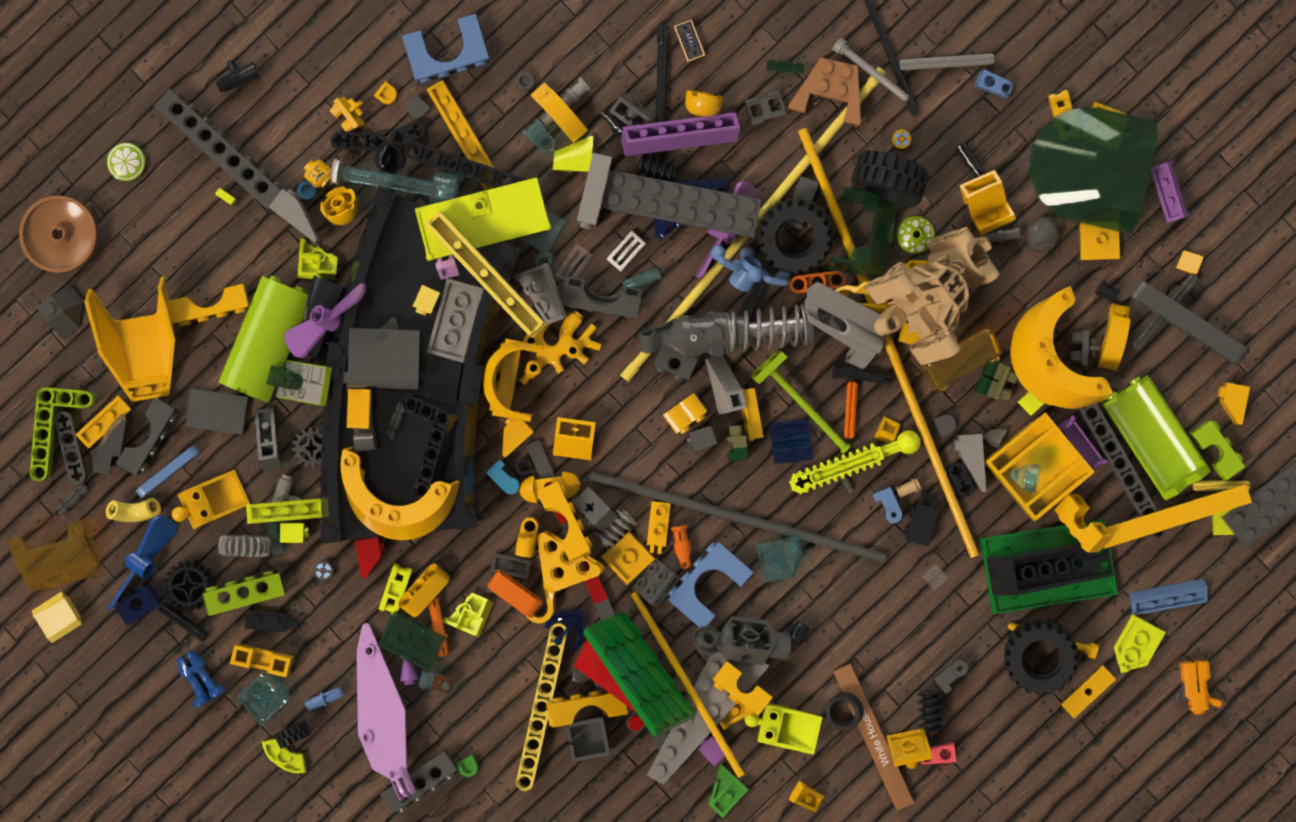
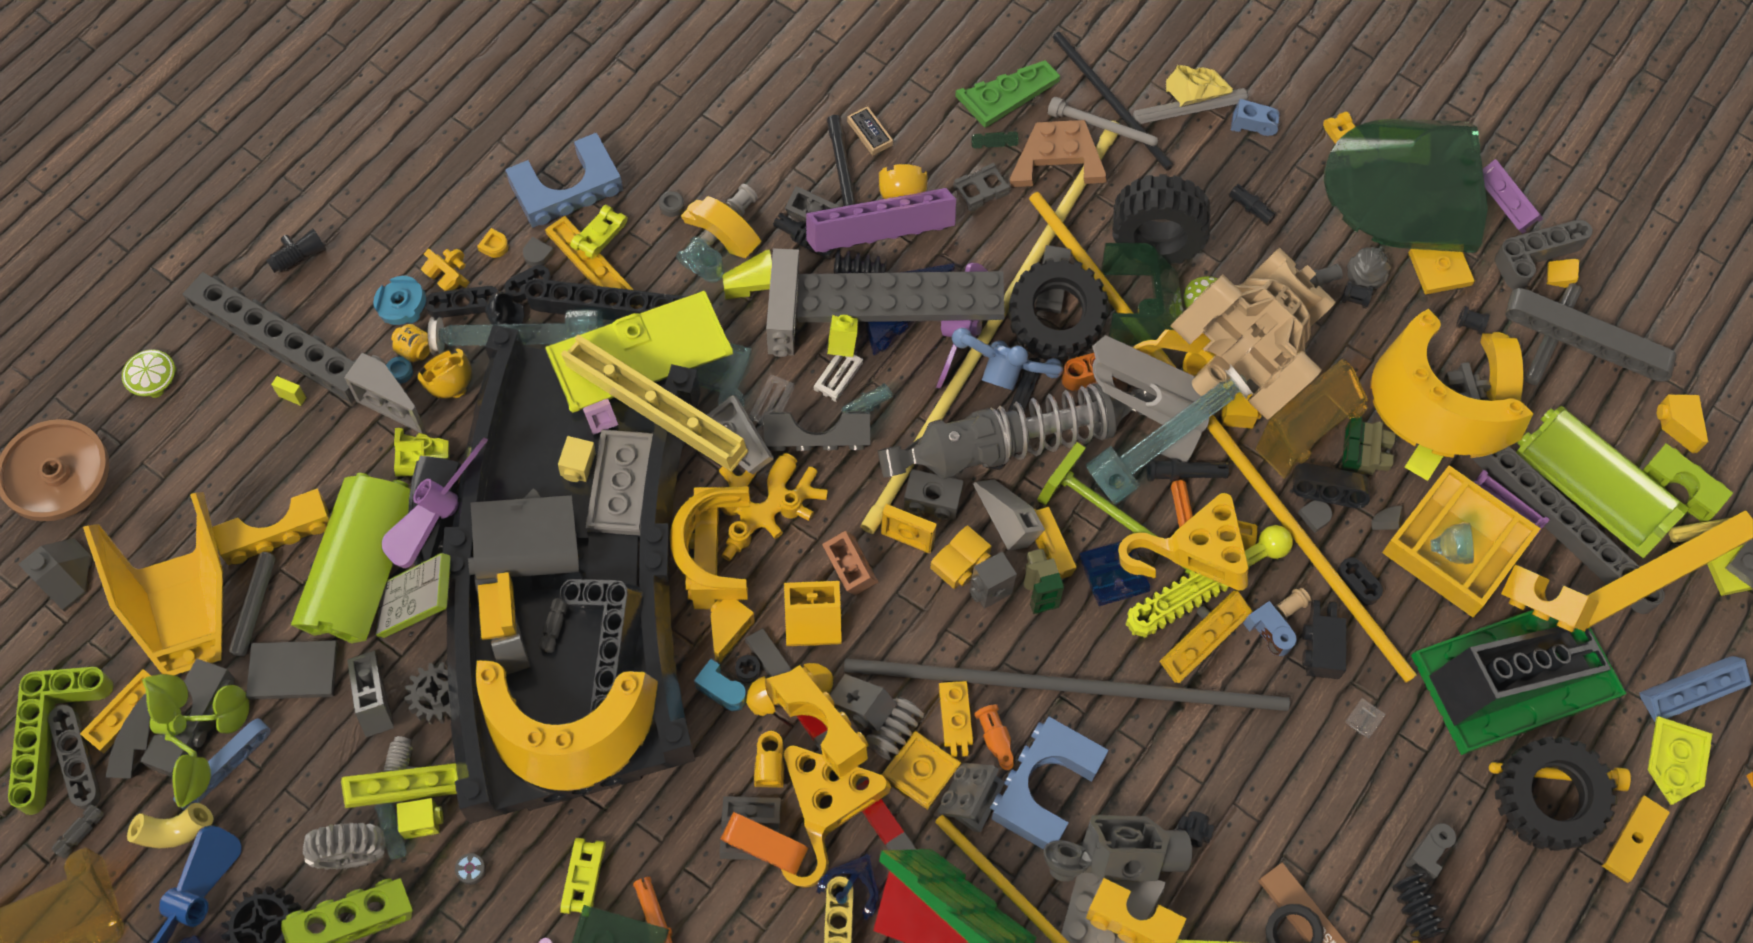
camera: 15 degrees left, 25 degrees down
yellow slope [172,470,250,530] -> none
clear green leg [266,365,303,391] -> none
red slope [355,537,385,579] -> none
yellow beam [398,564,450,617] -> none
neon yellow slope [443,593,494,637] -> none
clear light blue slope [755,535,802,582] -> none
light grey slope [954,434,986,492] -> none
yellow piece [960,170,1016,235] -> none
none -> lime plant [142,674,249,807]
none -> dark grey axle [229,552,276,656]
none -> dark azure plate [373,276,426,325]
none -> neon yellow plate [570,205,628,259]
none -> nougat brick [822,531,878,596]
none -> neon yellow brick [827,315,858,357]
none -> yellow tile [881,504,937,553]
none -> bright green wing [955,60,1060,128]
none -> clear light blue piece [1085,364,1254,505]
none -> yellow piece [1118,493,1248,591]
none -> yellow tile [1159,591,1253,683]
none -> light yellow slope [1166,65,1233,107]
none -> black beam [1293,463,1370,509]
none -> black bush [1341,281,1373,309]
none -> dark grey beam [1494,220,1593,290]

